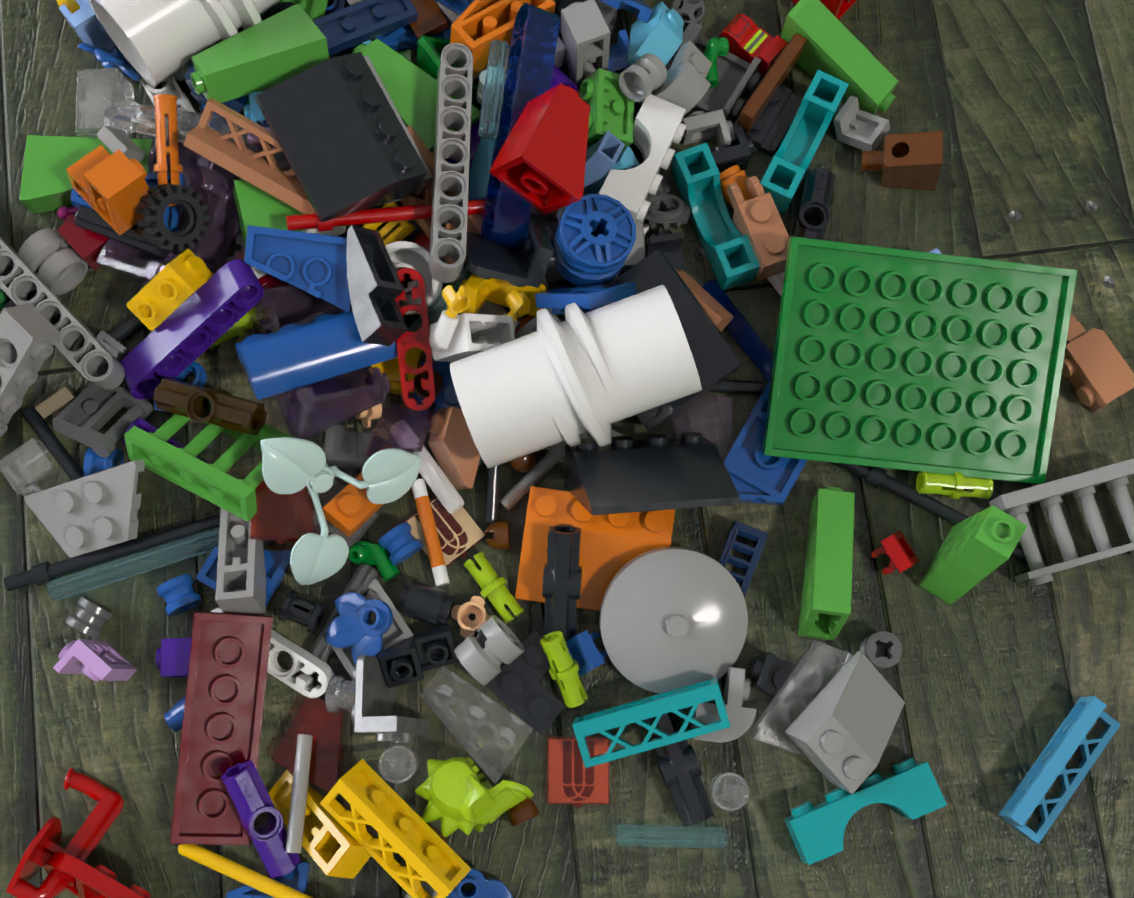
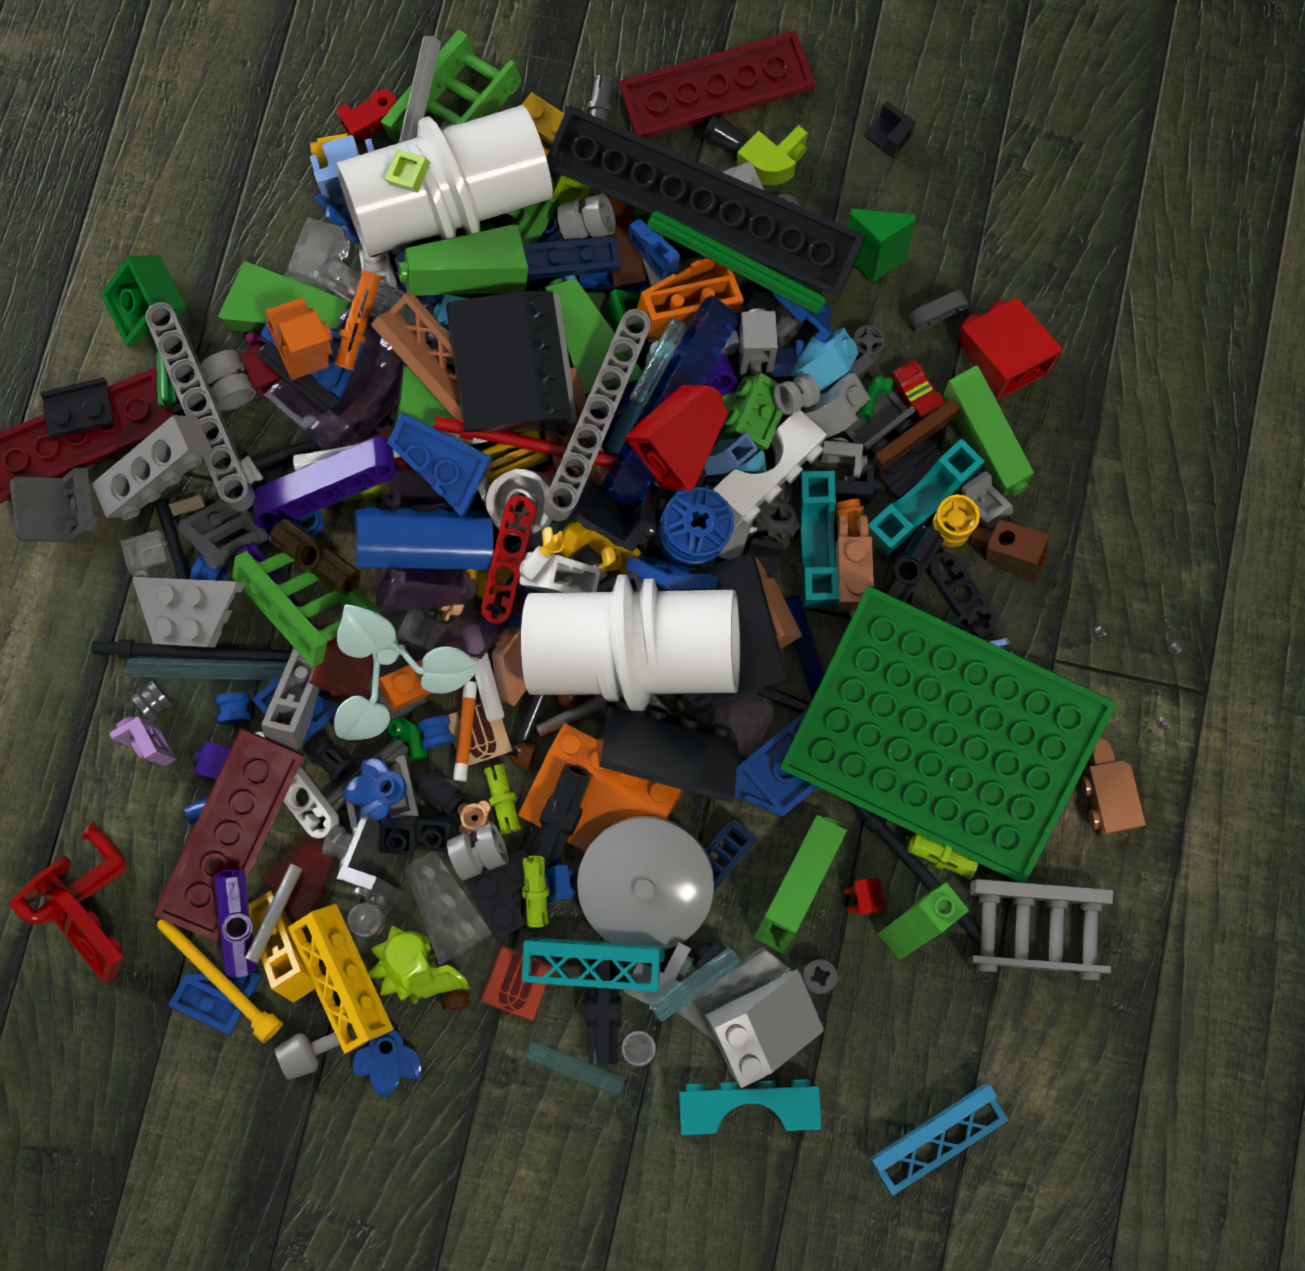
camera: 25 degrees right, 0 degrees up
light grey tile [97,125,146,162] -> none
yellow bracket [127,248,214,331] -> none
black tyre [136,184,210,251] -> none
black slope [346,225,408,346] -> none
none -> clear light blue axle [650,948,741,1021]
none -> black beam [929,552,997,639]
none -> yellow wheel [931,494,980,547]

